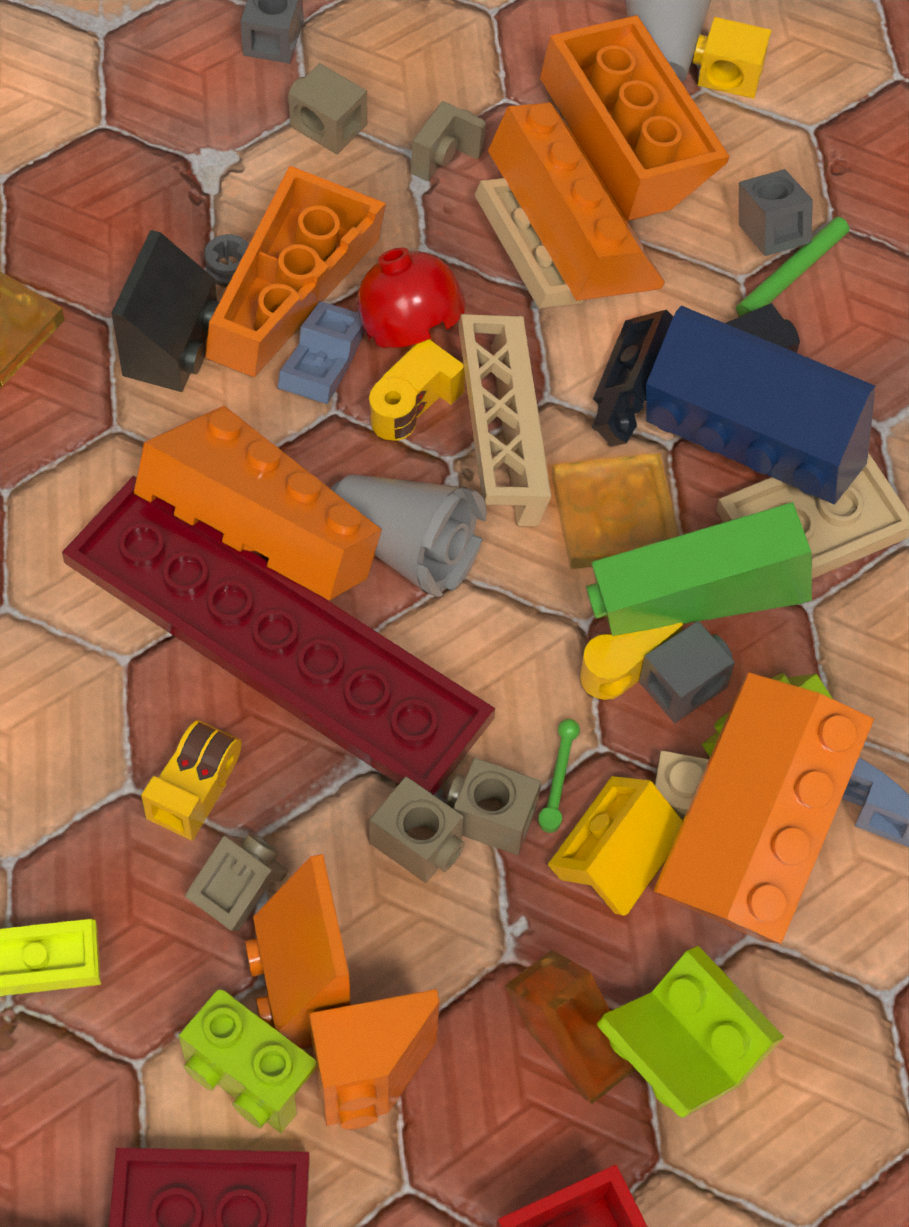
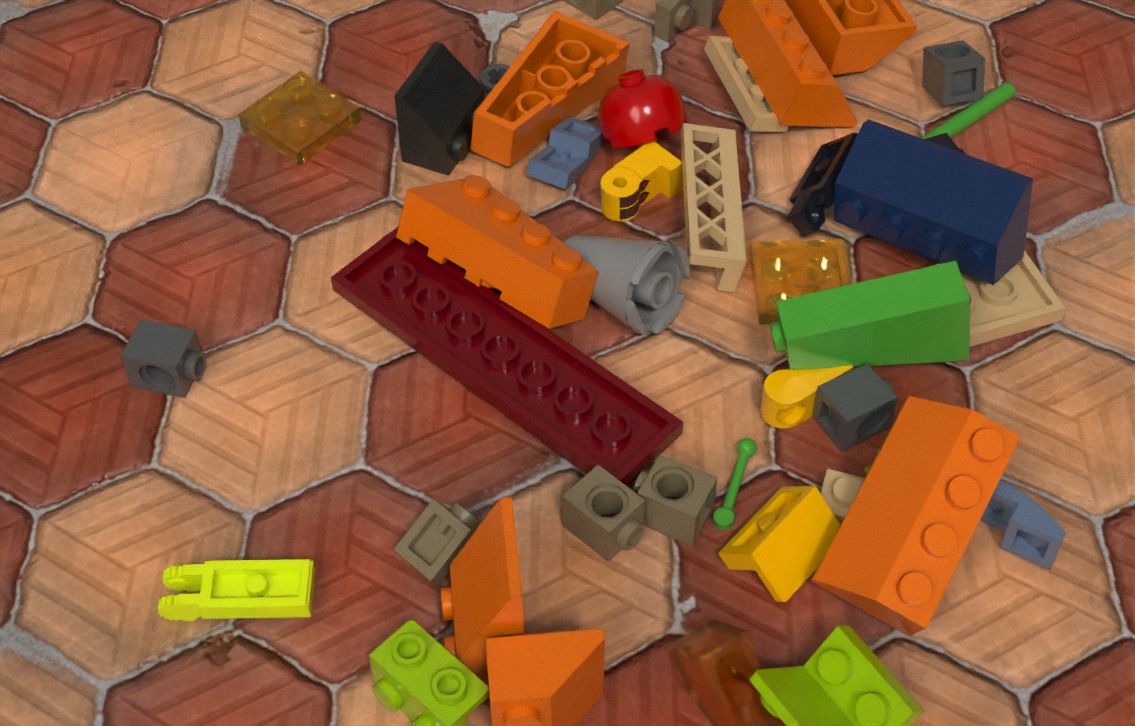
camera: 10 degrees right, 10 degrees down
yellow leg [141,720,242,841] -> none

